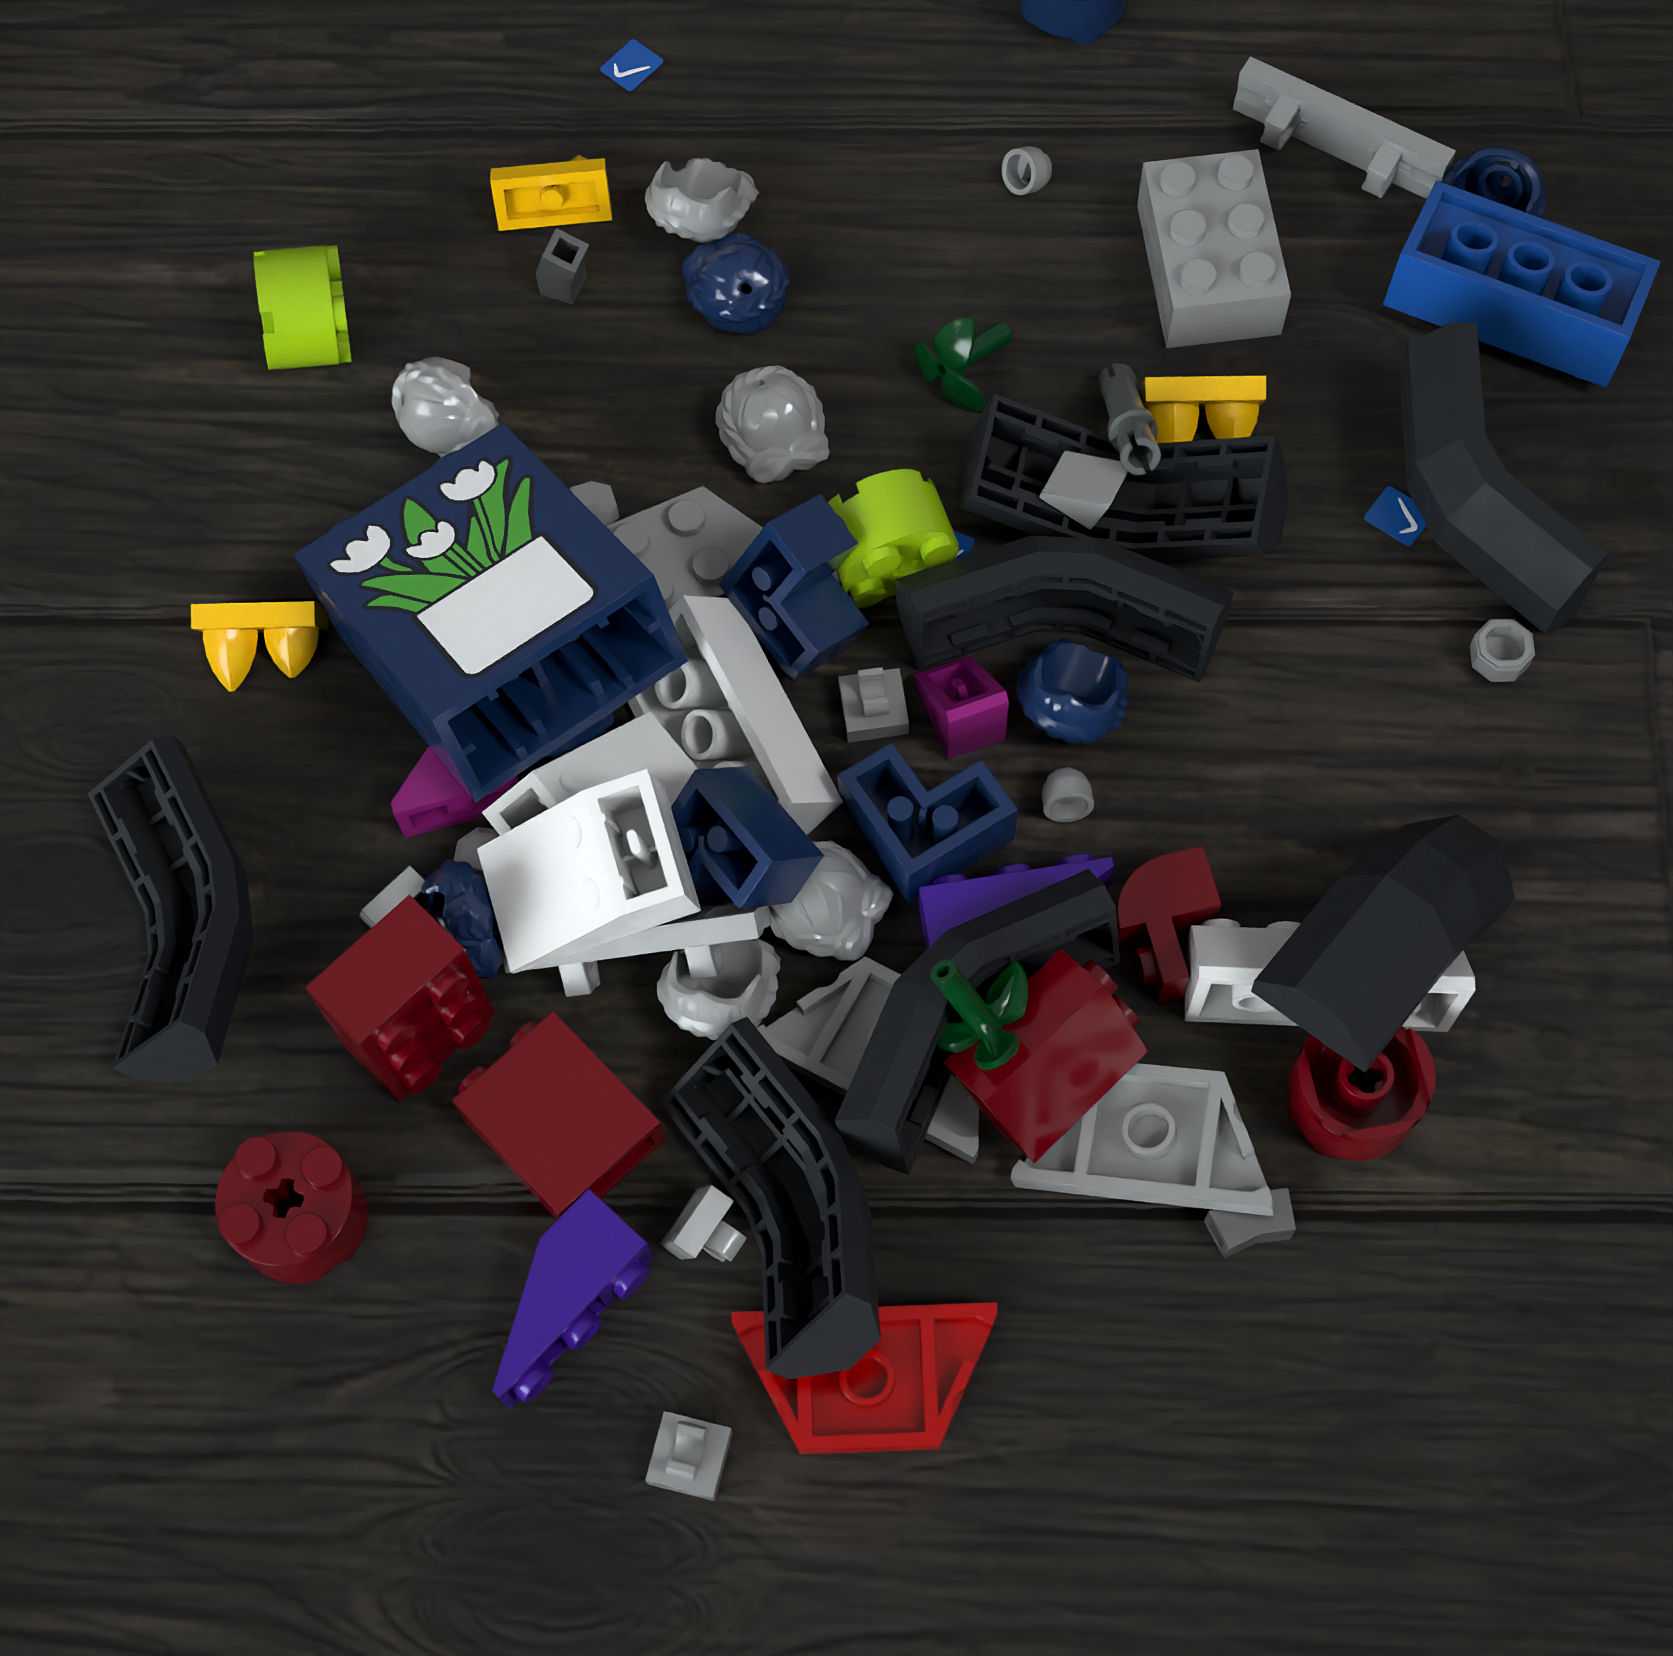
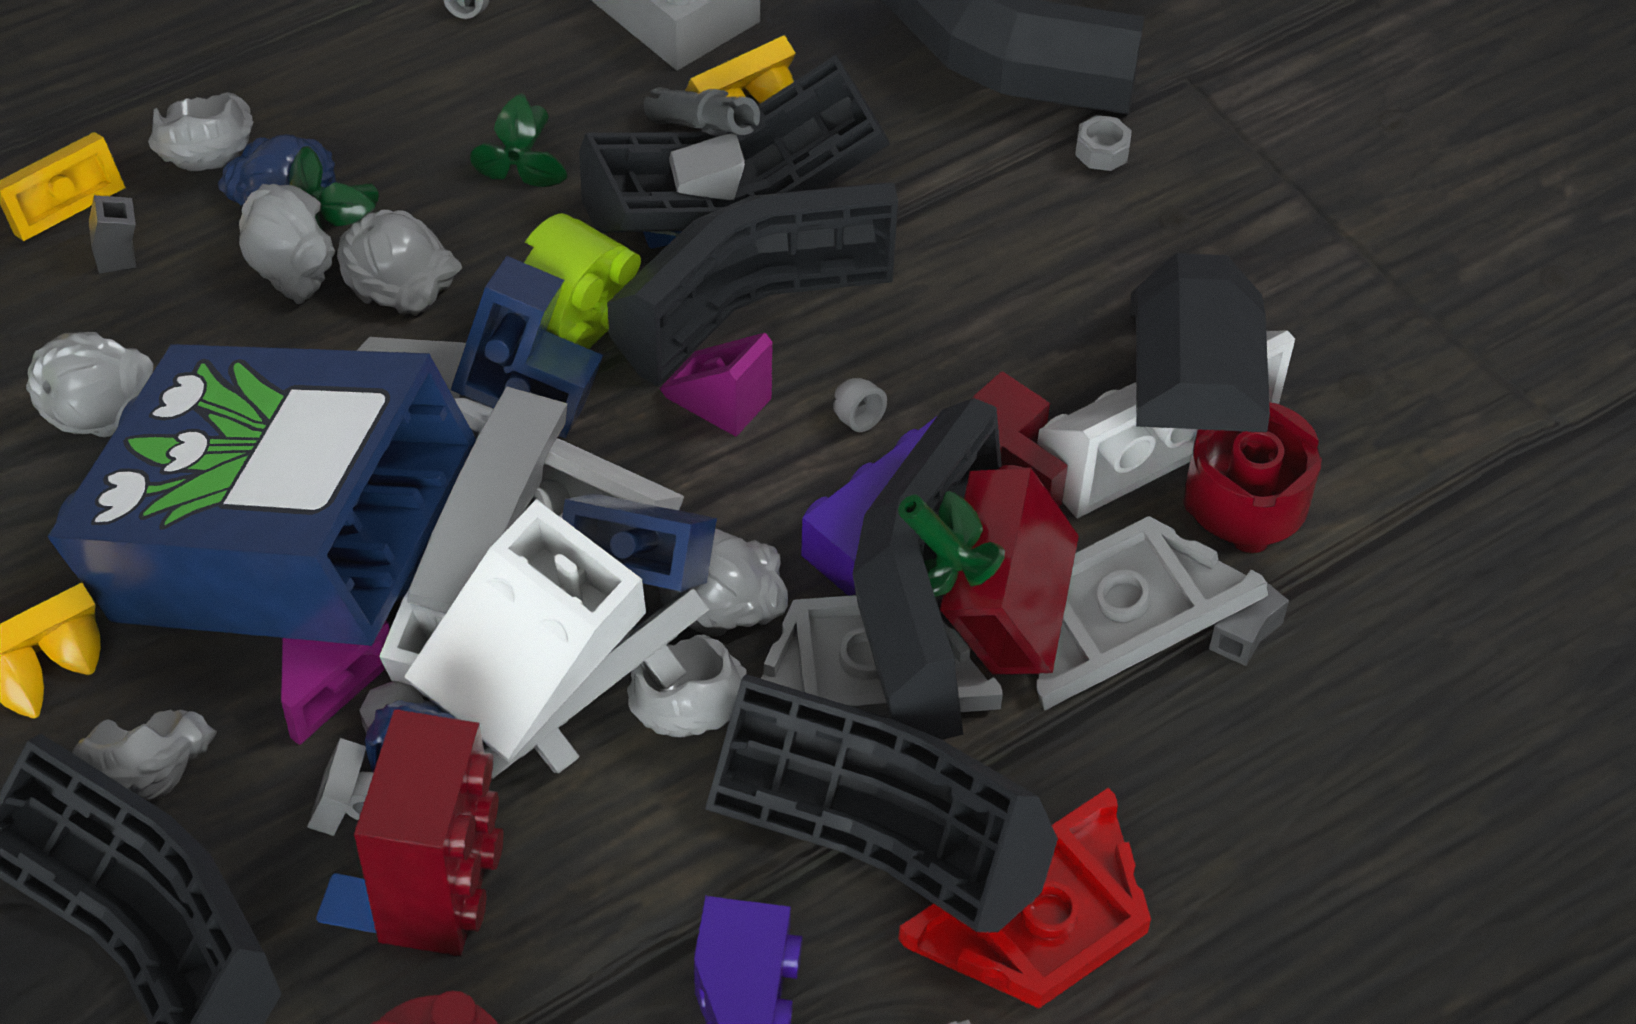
camera: 40 degrees left, 15 degrees down
dark red brick [452,1011,666,1220] -> none
blue sticker [600,39,663,91] -> none
light grey tile [660,1185,747,1262] -> none
light grey tile [838,667,909,743] -> none
dark blue brick [838,743,1018,904] -> none
dark blue hair [1016,638,1129,744] -> none
blue sticker [1364,486,1427,546] -> none
none -> light grey hair [72,709,217,802]
none -> light grey hair [239,184,335,304]
none -> dark green plant [289,146,379,230]
none -> light grey slope [407,387,567,614]

